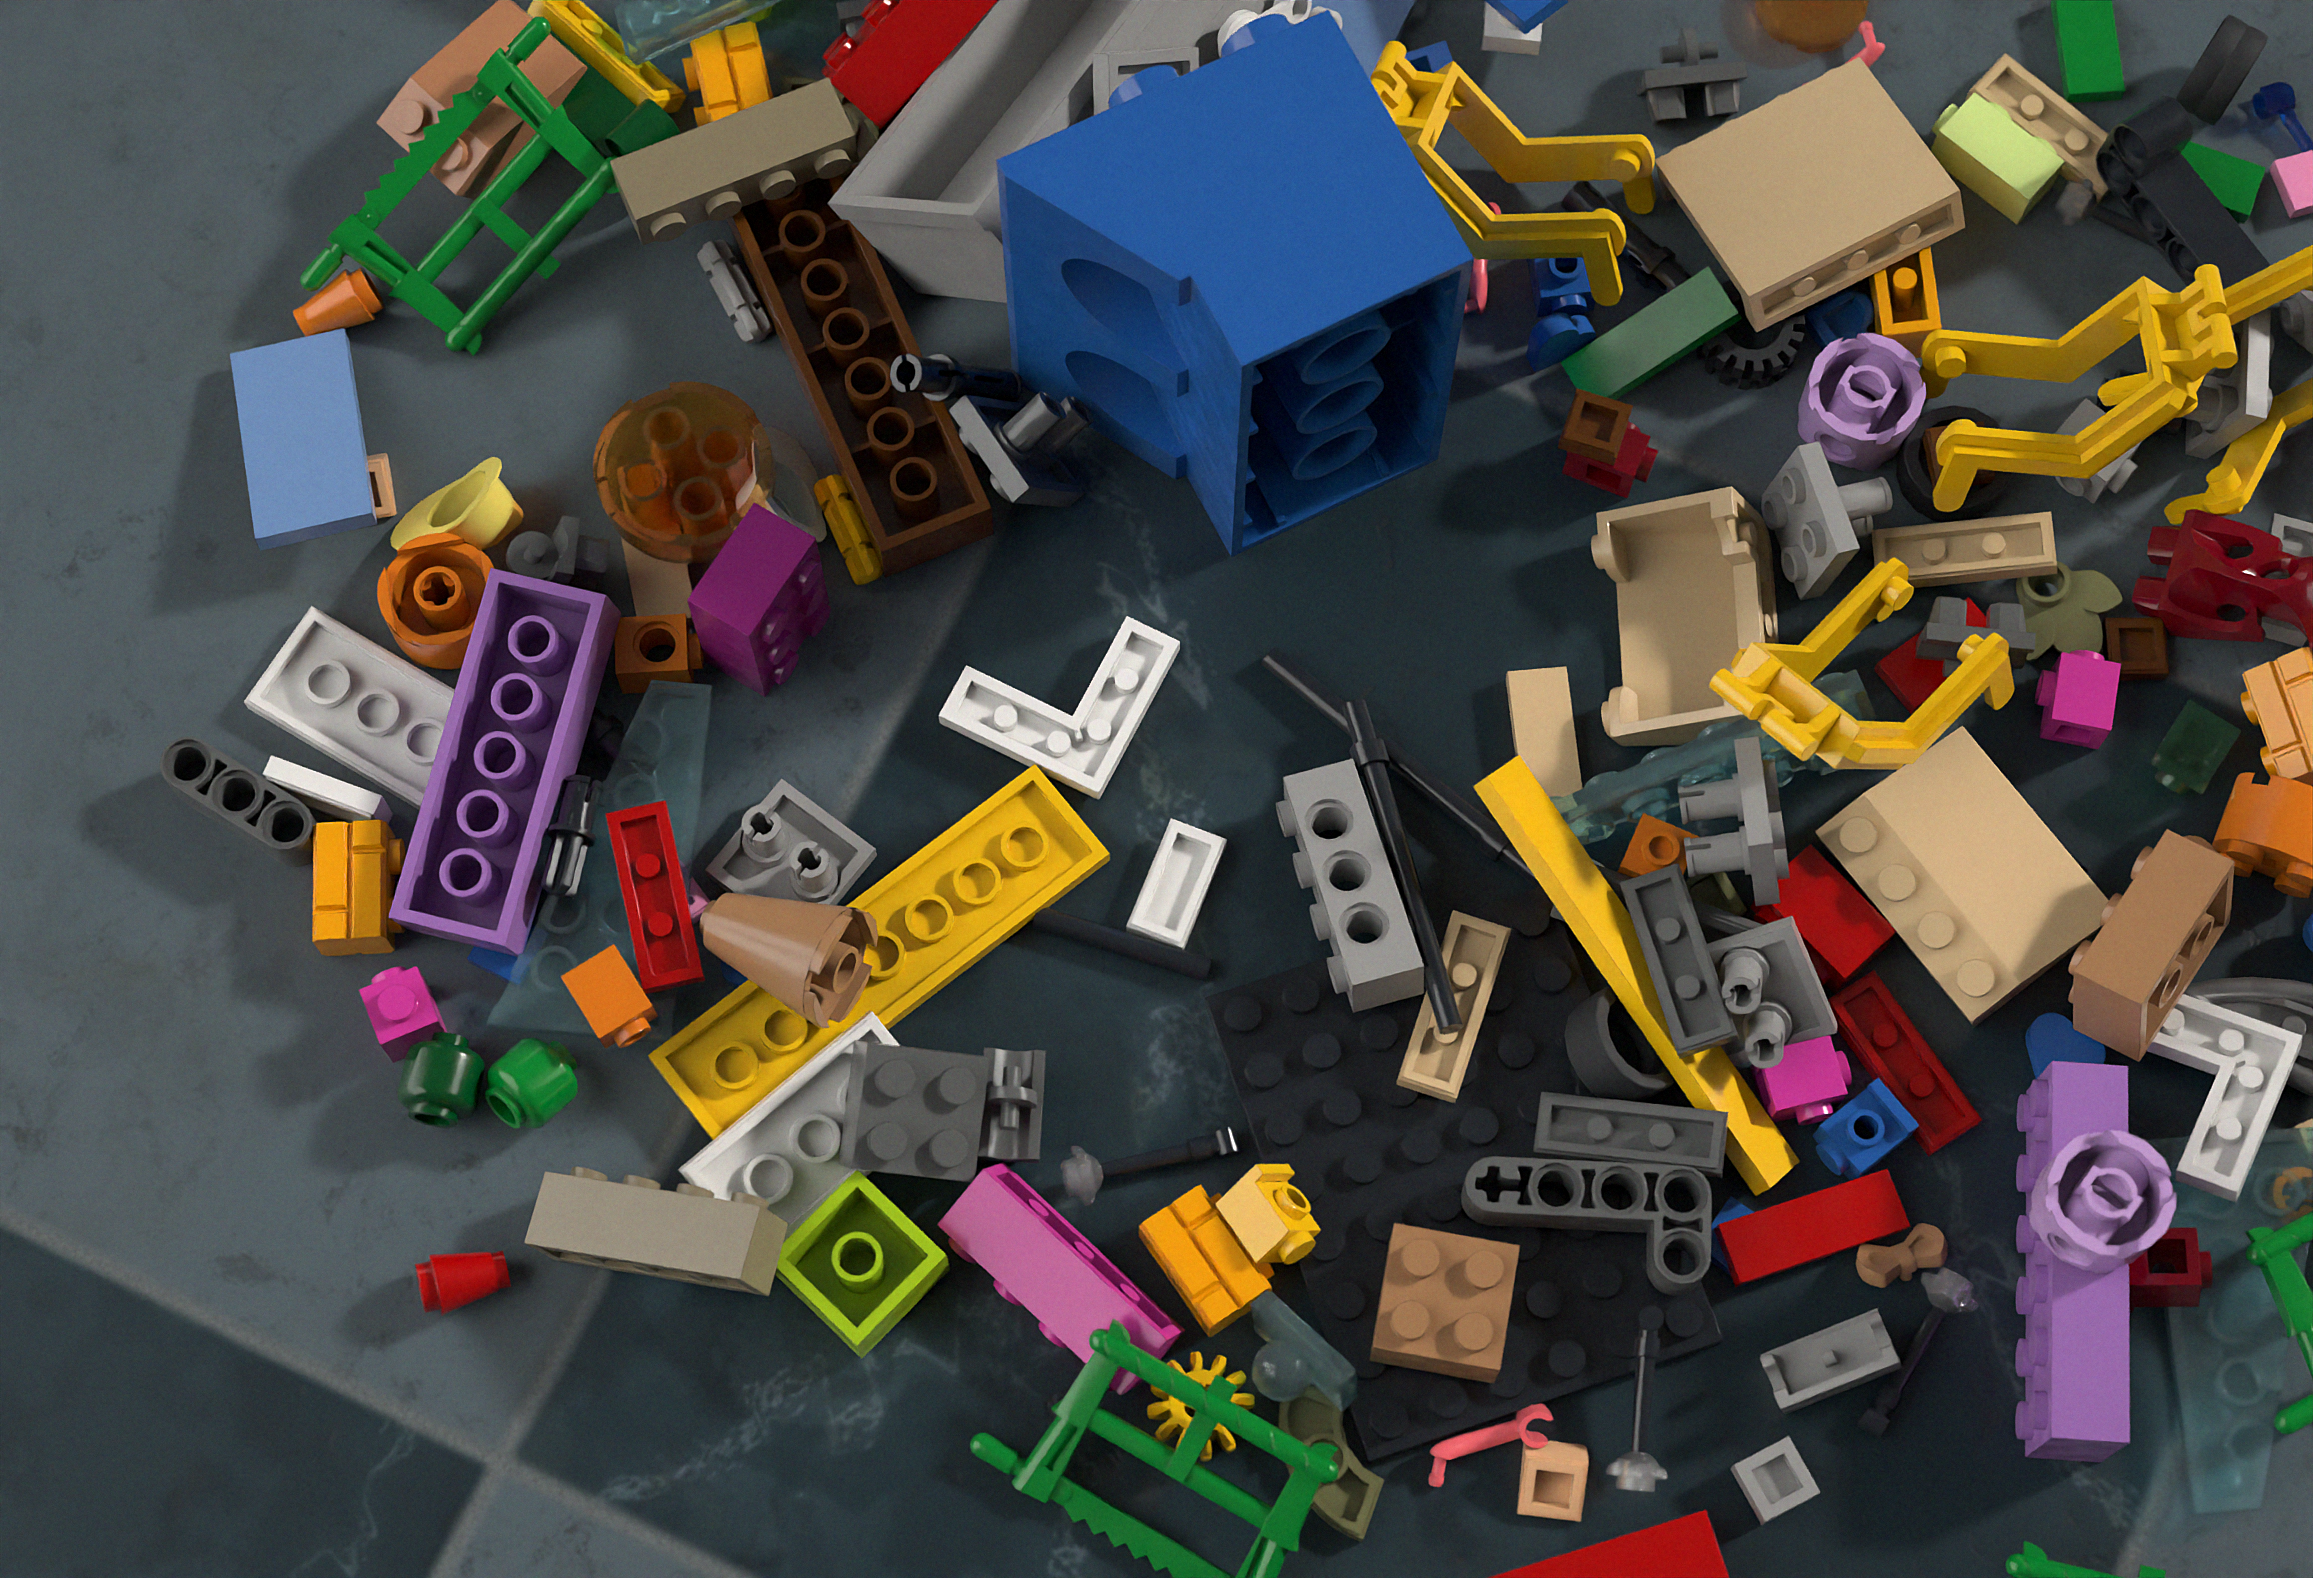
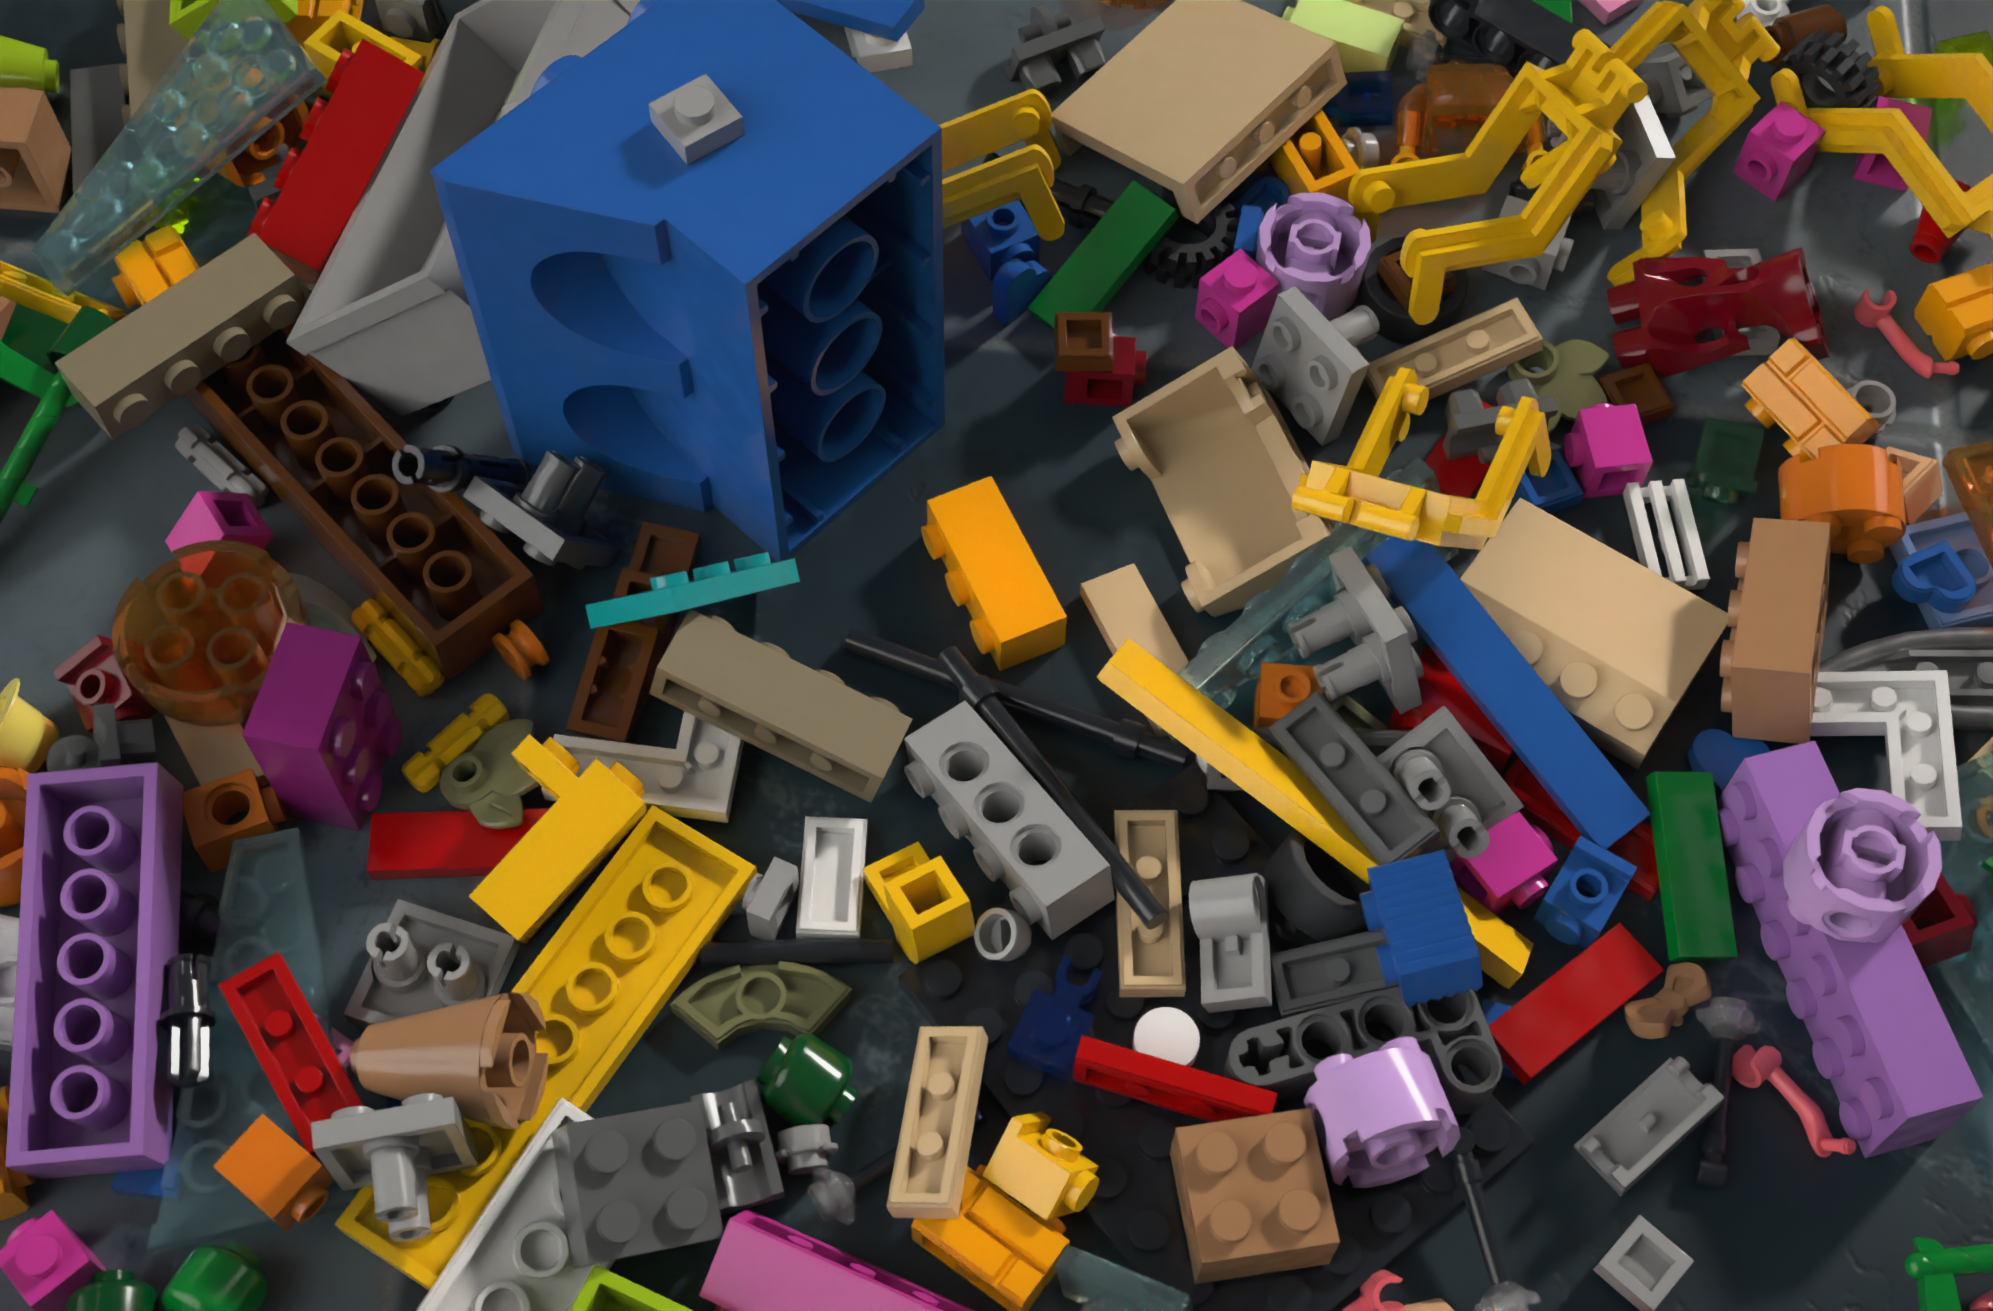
camera: 20 degrees left, 10 degrees down
none -> dark red brick [53,635,166,733]
none -> dark pink brick [165,491,273,585]
none -> light grey plate [311,1093,478,1242]
none -> red tile [367,808,550,880]
none -> yellow axle [401,693,510,793]
none -> olive plate [439,719,540,829]
none -> yellow brick [469,734,647,944]
none -> orange bush [491,619,550,680]
none -> reddish brown slope [566,521,703,743]
none -> teal wing [585,552,800,629]
none -> light grey plate [648,74,745,165]
none -> dark tan brick [649,609,912,803]
none -> olive tile [670,961,853,1051]
none -> light grey plate [742,857,800,940]
none -> dark green head [755,1033,858,1126]
none -> light grey plate [774,1124,838,1175]
none -> yellow brick [862,842,975,964]
none -> tan tile [886,1026,988,1219]
none -> light orange brick [921,476,1067,671]
none -> light grey hinge [974,908,1032,961]
none -> clear blue plate [1007,954,1103,1081]
none -> red tile [1073,1035,1277,1122]
none -> white tile [1132,1007,1200,1067]
none -> light grey plate [1189,873,1272,1013]
none -> dark pink brick [1194,248,1280,350]
none -> blue tile [1233,205,1264,262]
none -> lavender brick [1304,1036,1461,1188]
none -> plate [1321,70,1393,128]
none -> light grey plate [1340,127,1379,170]
none -> blue brick [1359,850,1483,1007]
none -> blue tile [1361,536,1651,850]
none -> clear orange torso [1390,59,1548,176]
none -> blue tile [1514,448,1585,514]
none -> white tile [1623,479,1710,590]
none -> green tile [1645,771,1738,961]
none -> coral piece [1731,1044,1856,1158]

